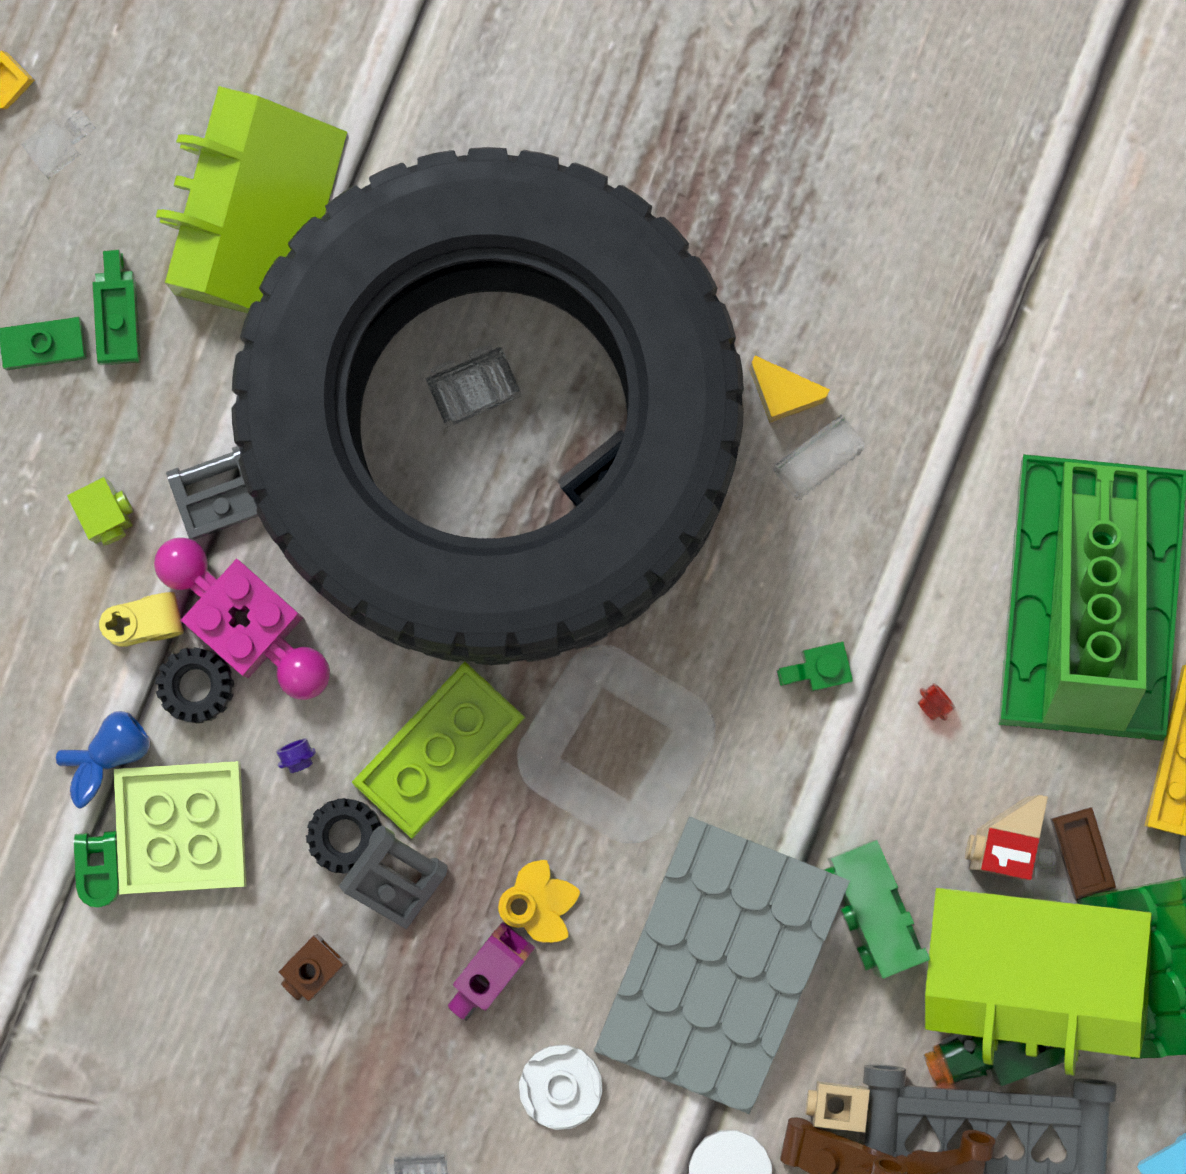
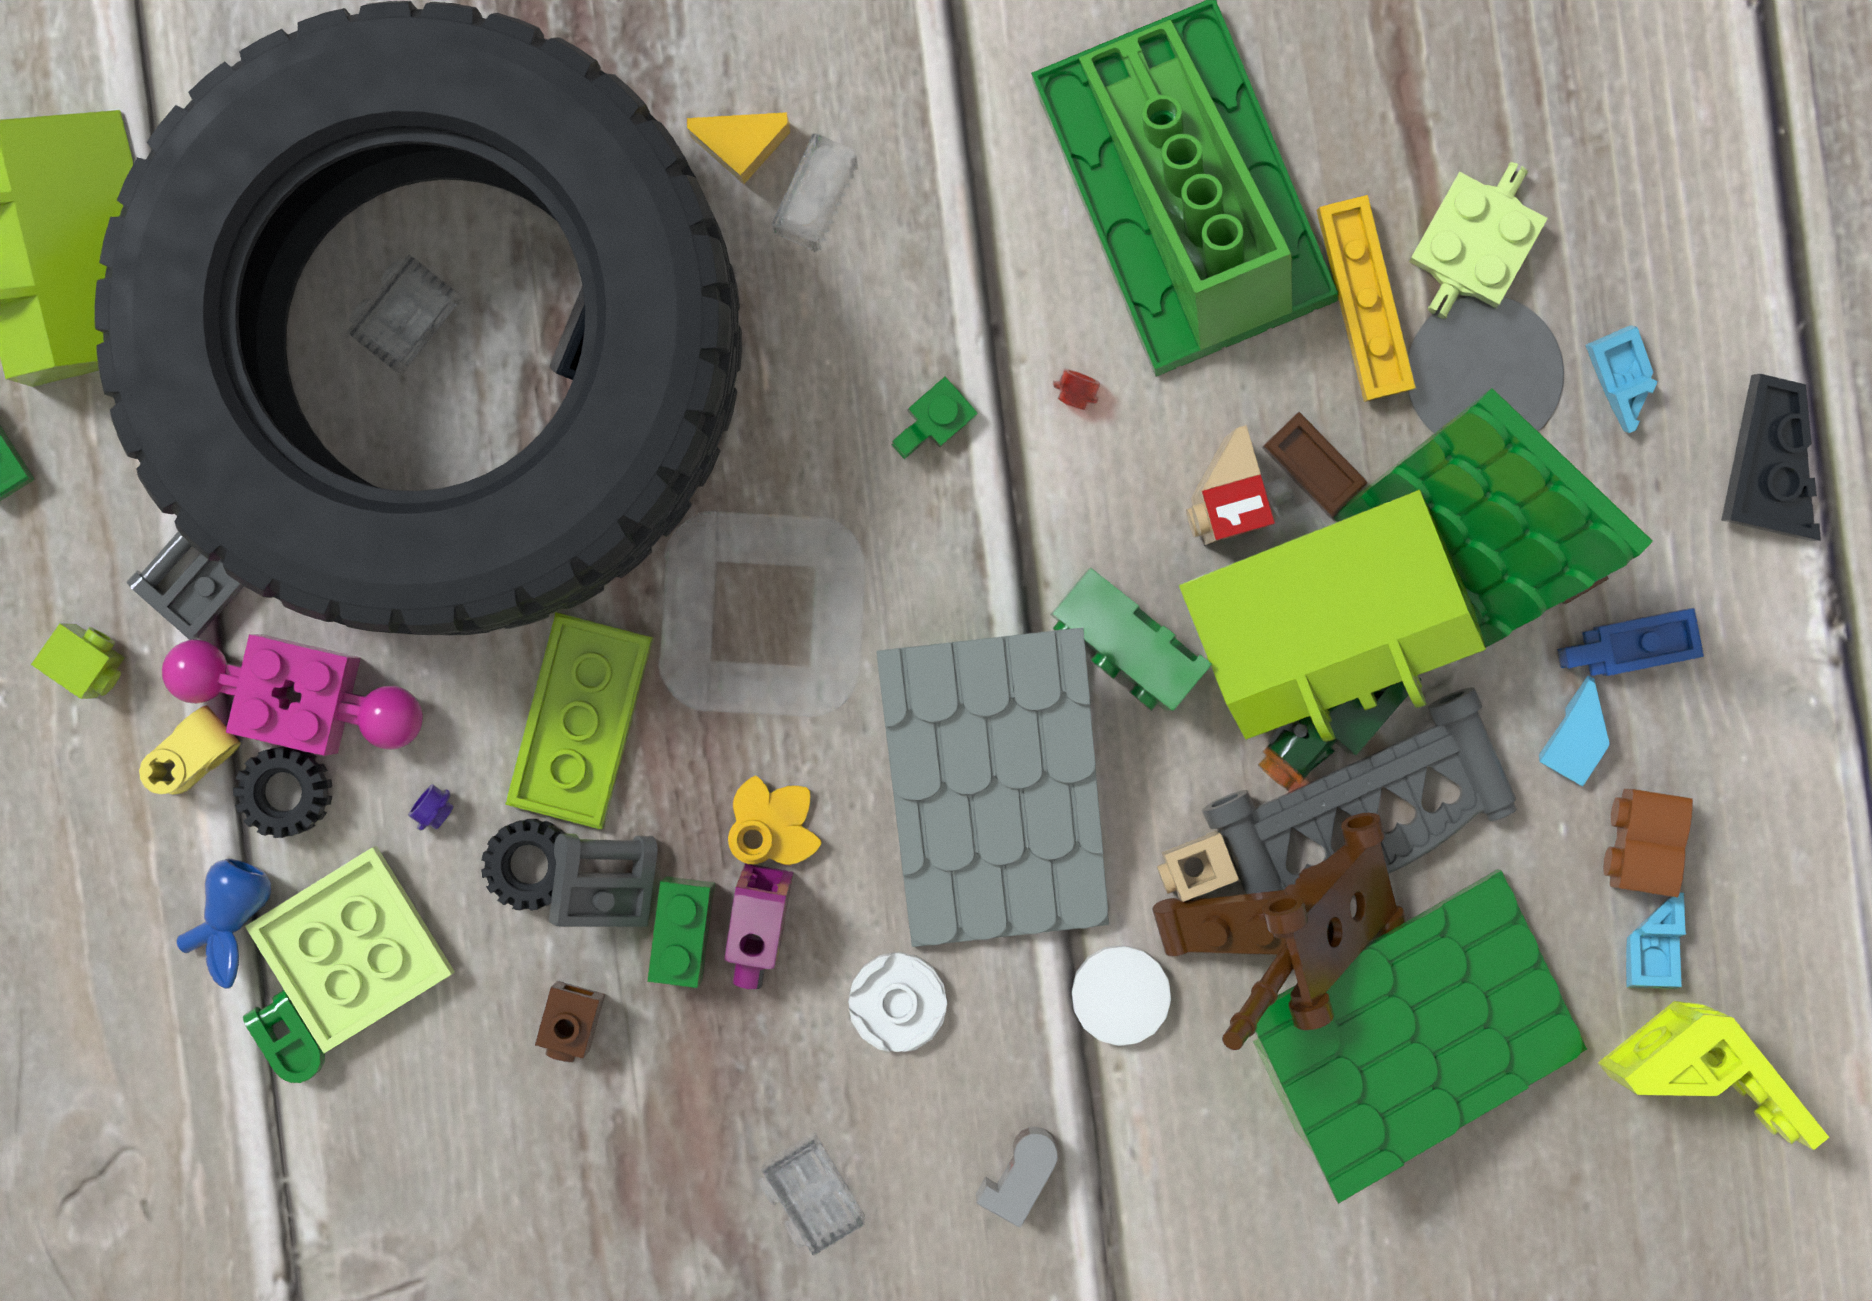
camera: 30 degrees left, 5 degrees up
none -> green brick [647,876,715,988]

